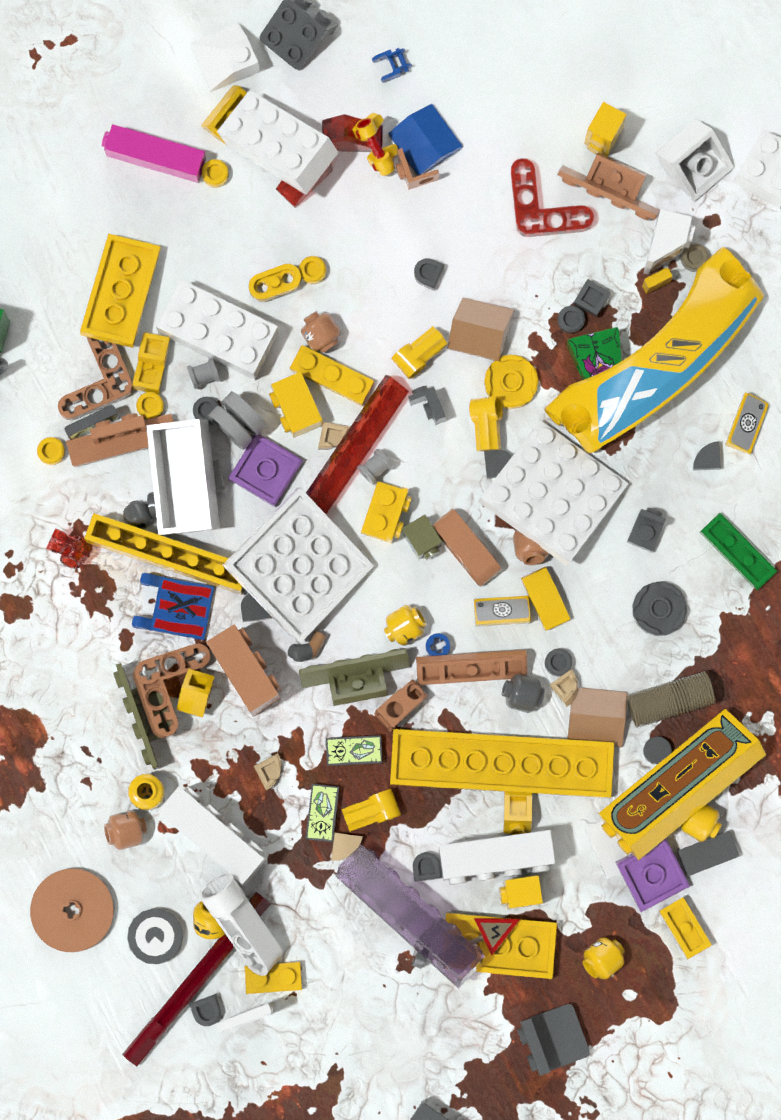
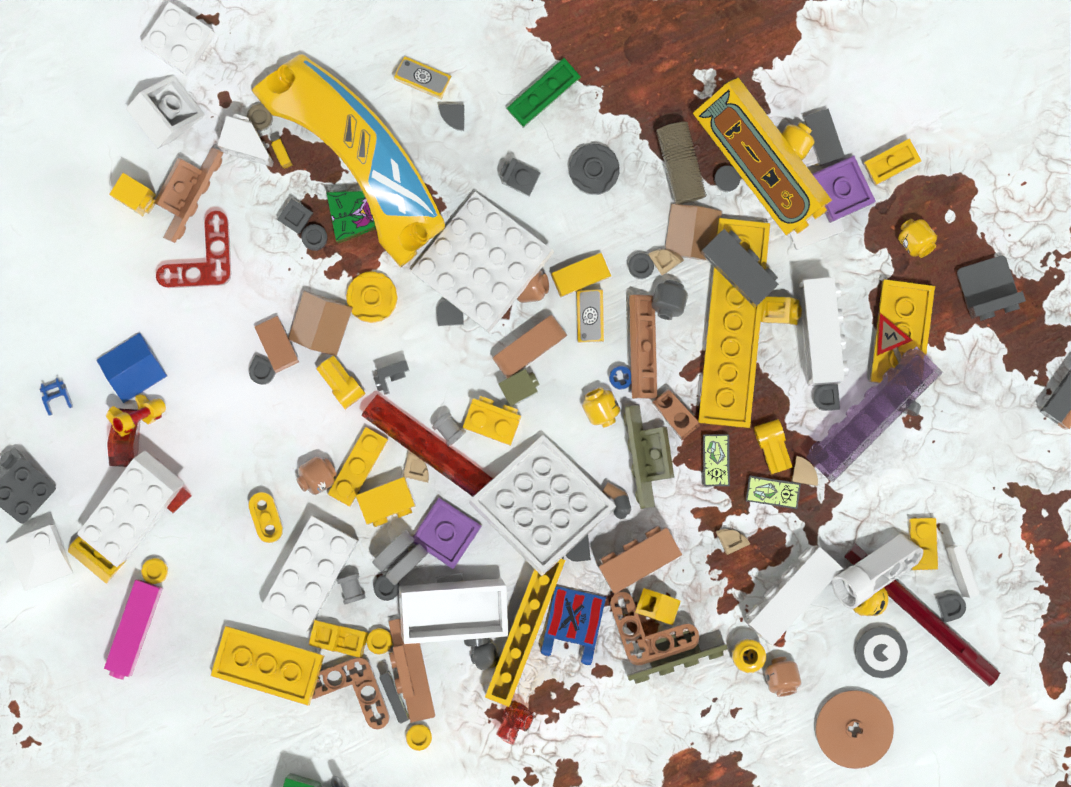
camera: 90 degrees left, 5 degrees up
yellow tile [299,256,326,284] -> none
nougat bracket [395,148,439,190] -> none
yellow piece [469,396,503,452] -> none
yellow brick [499,875,543,910] -> none
none -> nougat tile [254,316,299,373]
none -> dark grey brick [701,229,779,308]

